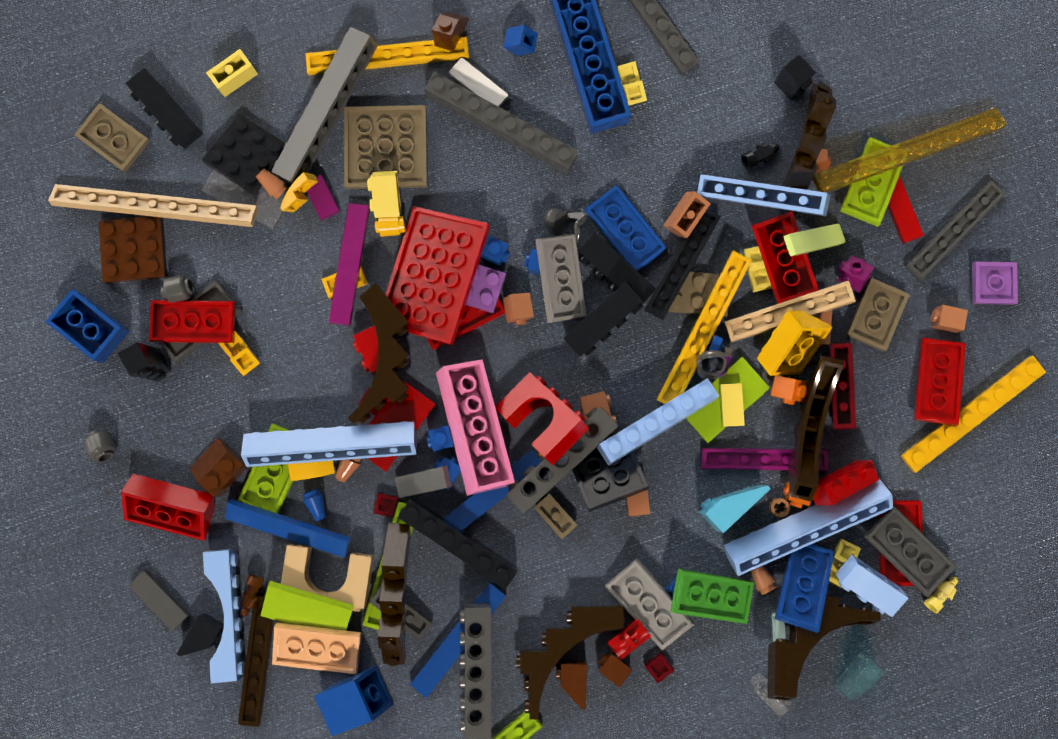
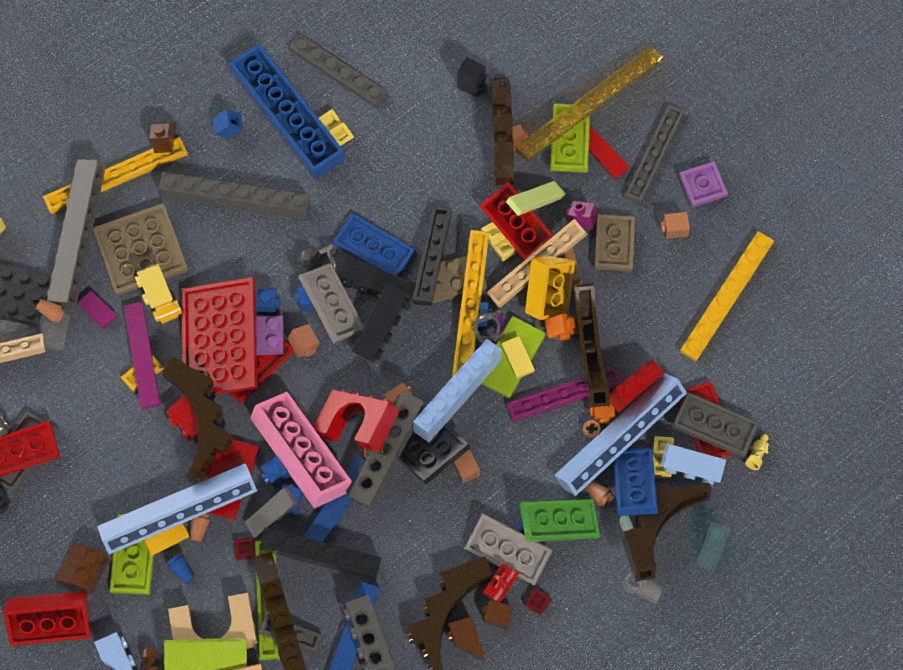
camera: 20 degrees left, 15 degrees down
yellow slope [218,331,260,376] -> none
blue tile [225,498,351,558] -> none
yellow slope [280,172,318,212] -> none
white tile [448,57,509,107] -> none
dark tan plate [534,493,578,539] -> none
nougat brick [663,191,711,238] -> none
light blue brick [697,174,831,216] -> none
medium azure slope [699,485,771,533] -> none
black piece [741,143,780,169] -> none
dark red brick [830,343,857,430] -> none
red tile [913,338,966,426] -> none

